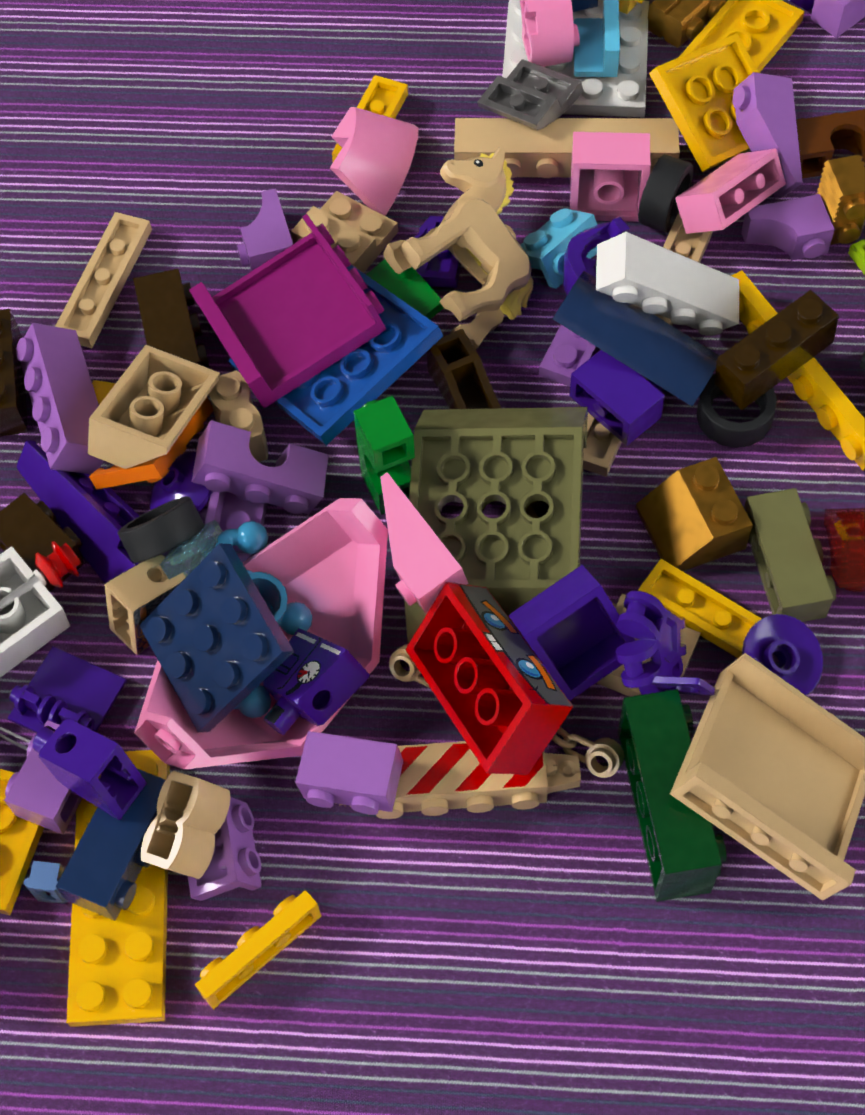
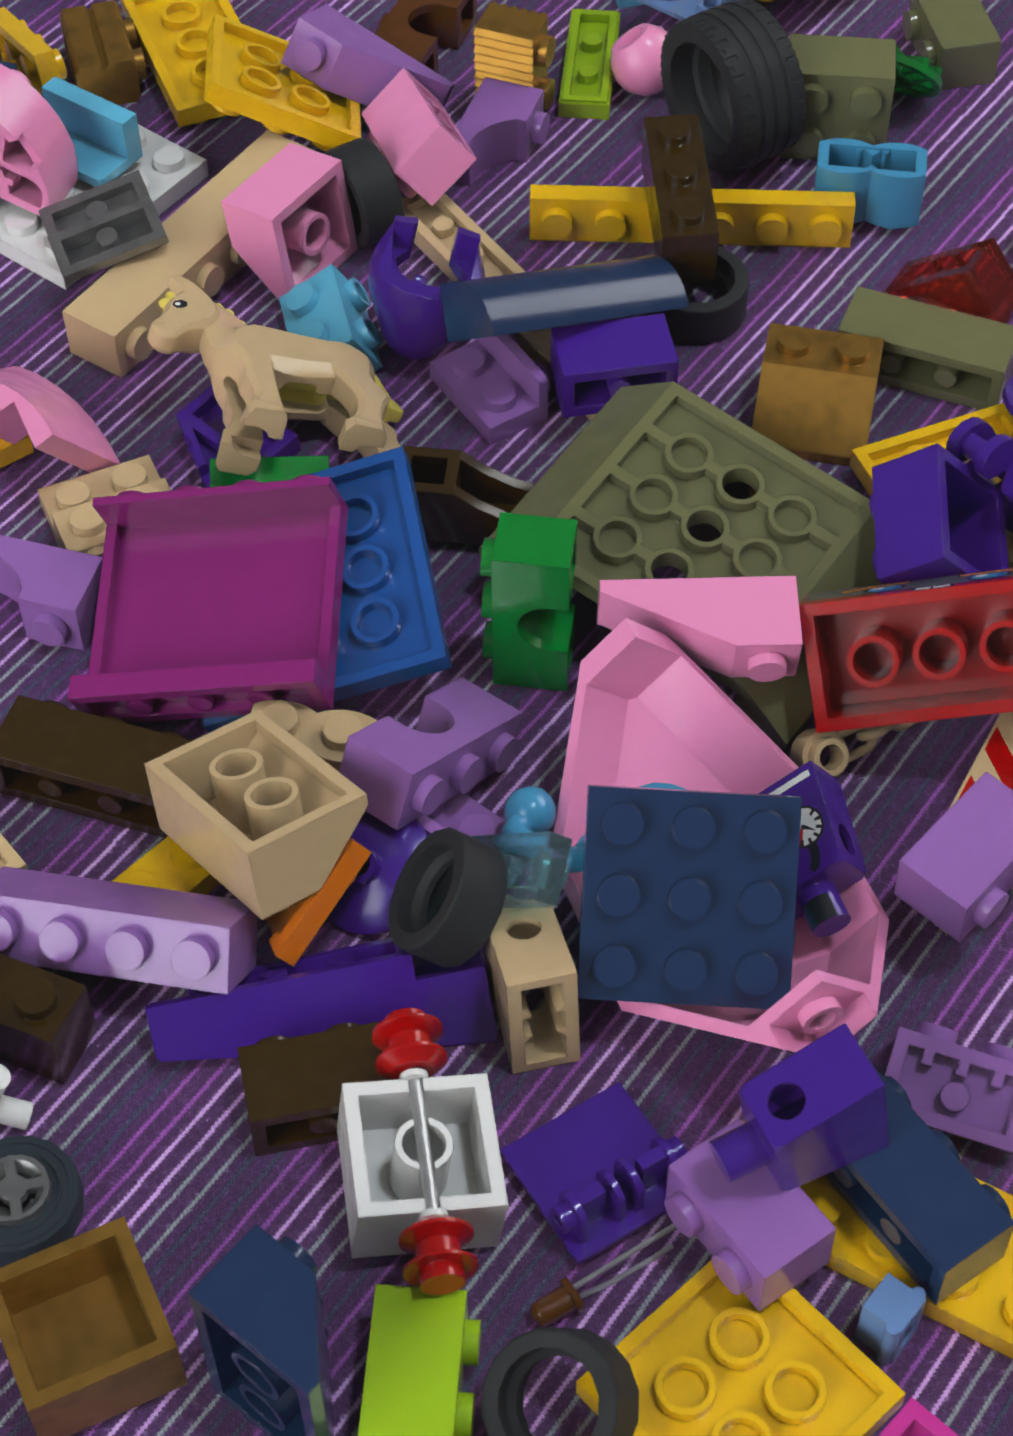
camera: 60 degrees left, 10 degrees down
tan brick [141,770,230,879] -> none
white brick [596,232,739,336] -> none

